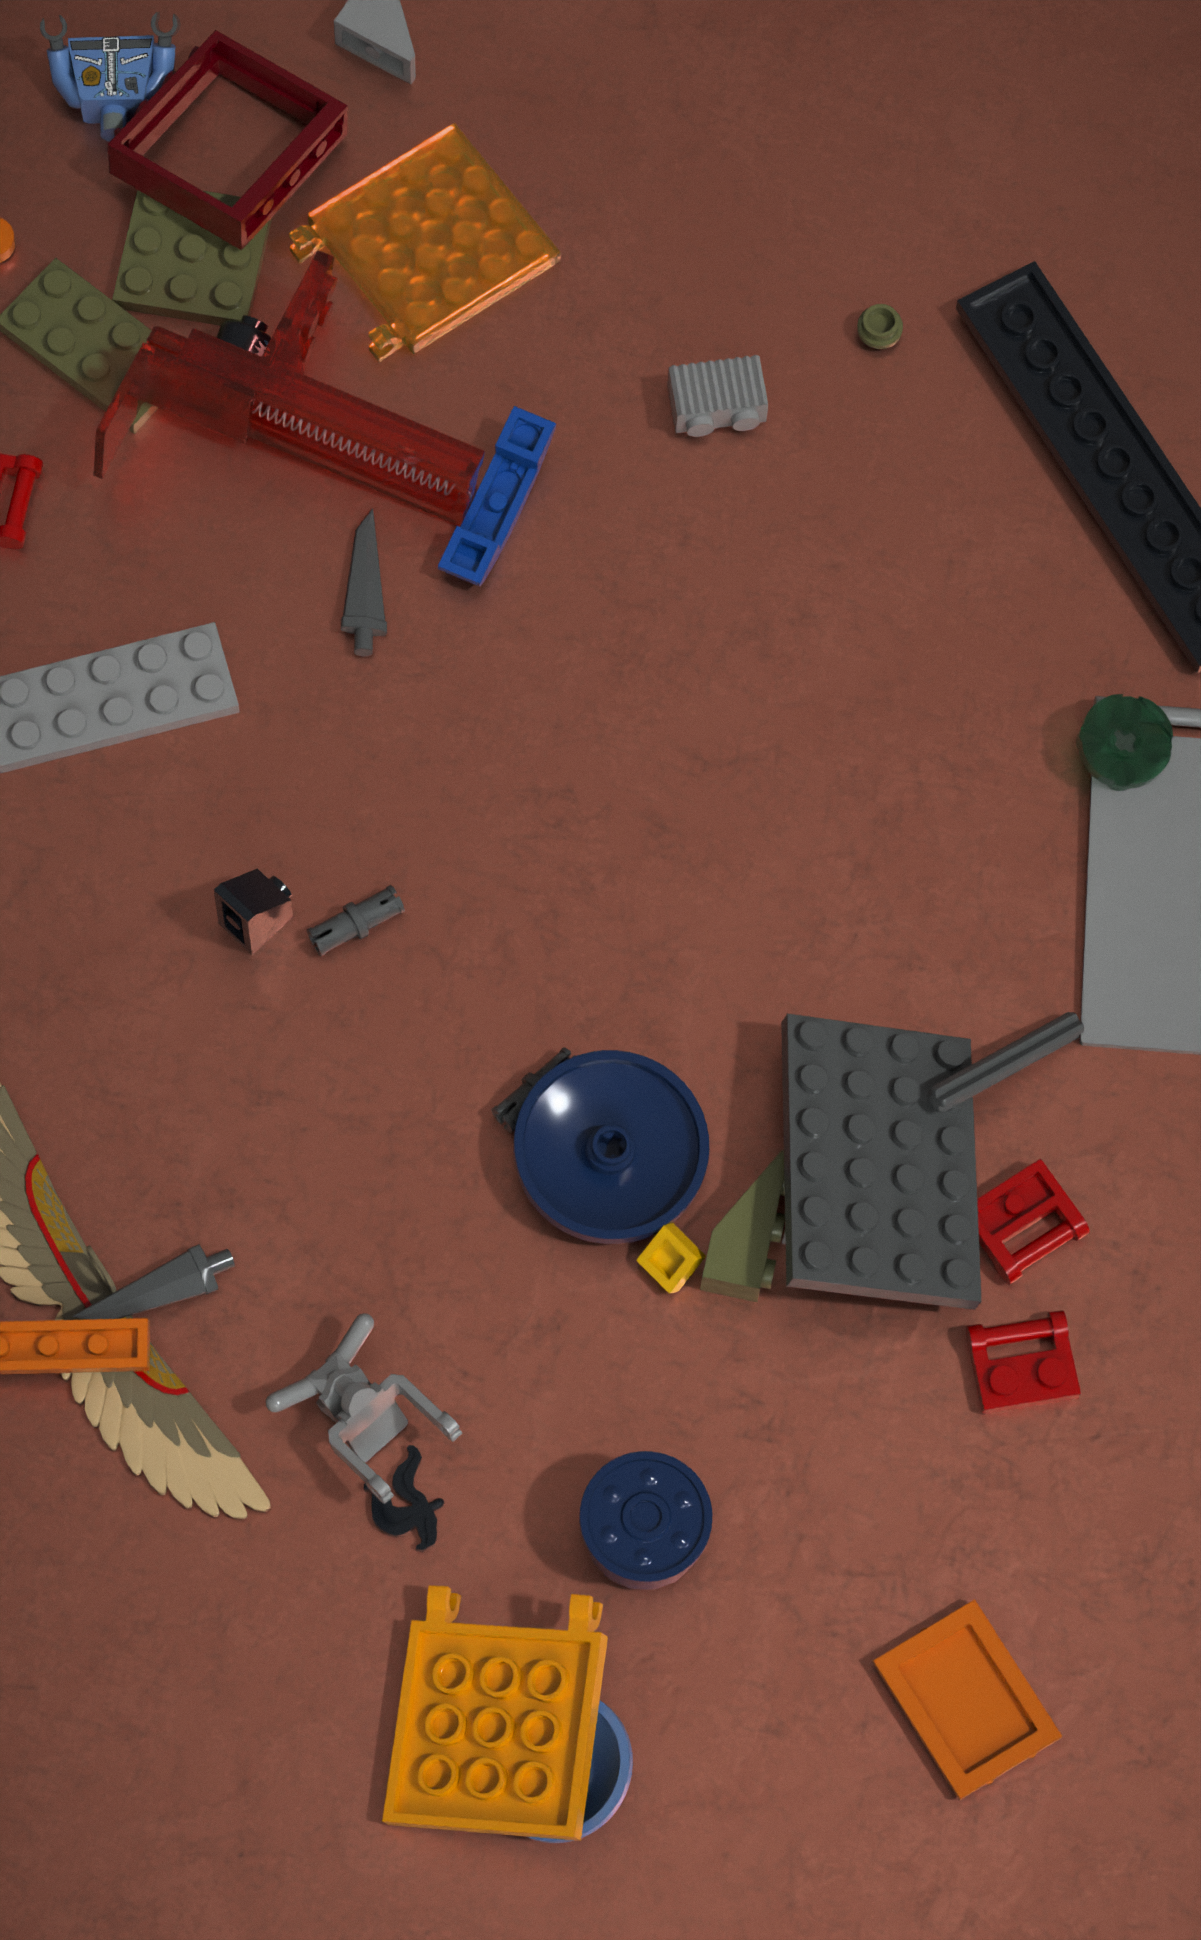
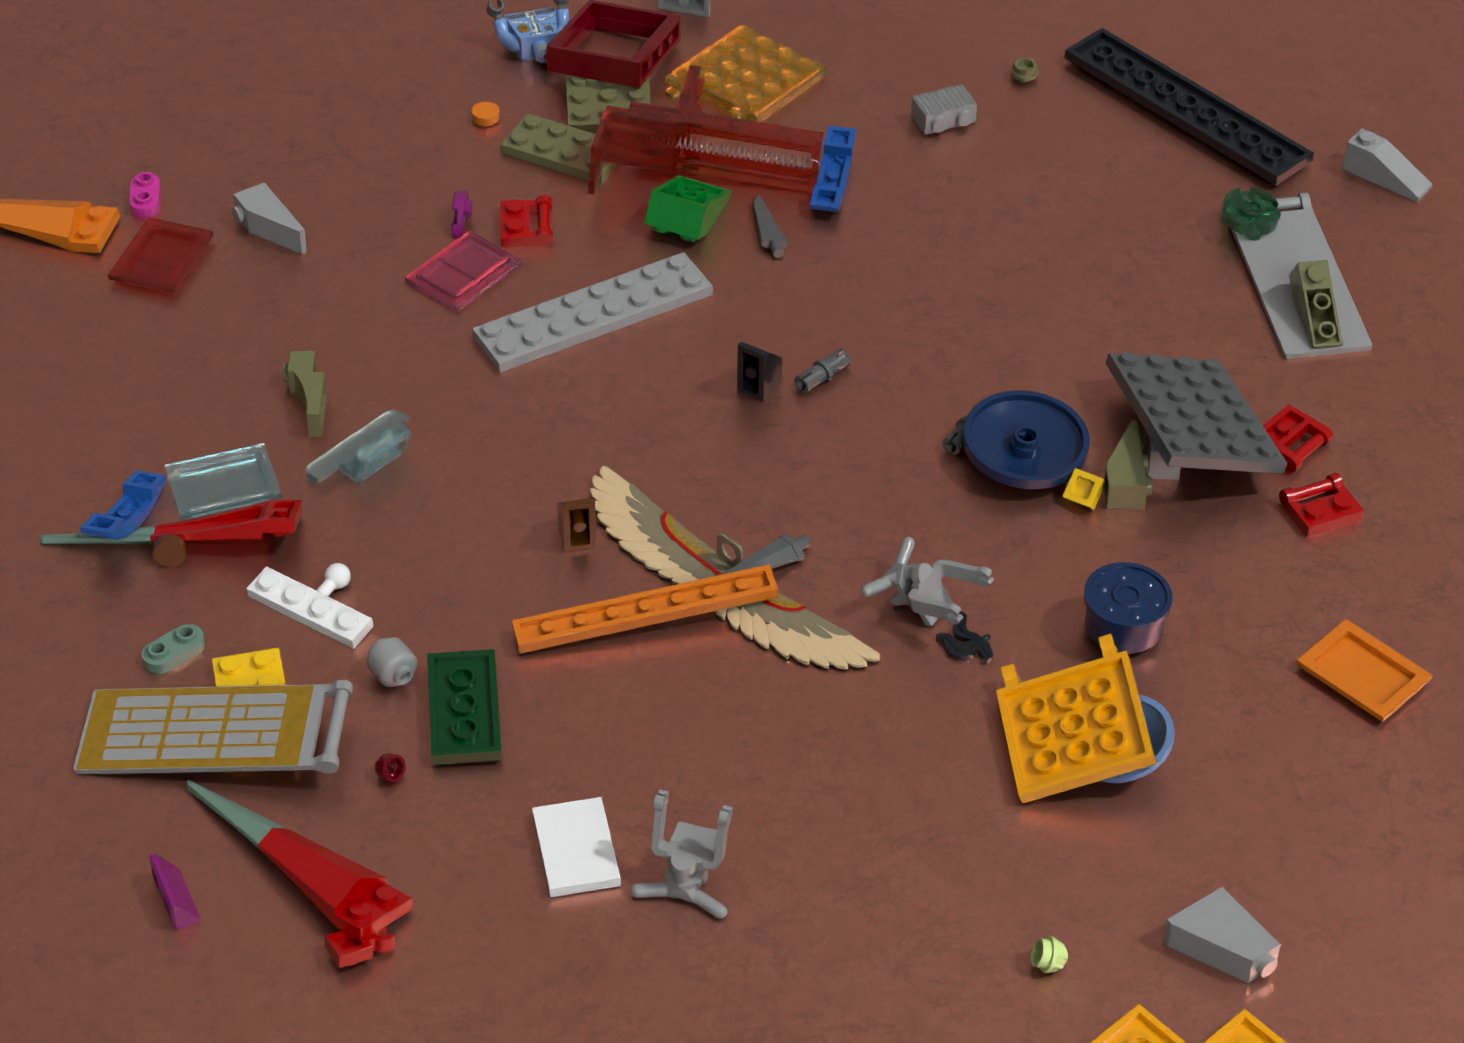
camera: 10 degrees left, 25 degrees down
dark grey axle [927,1012,1084,1112] -> none
none -> green slope [644,175,732,242]
none -> olive slope [1289,260,1343,349]

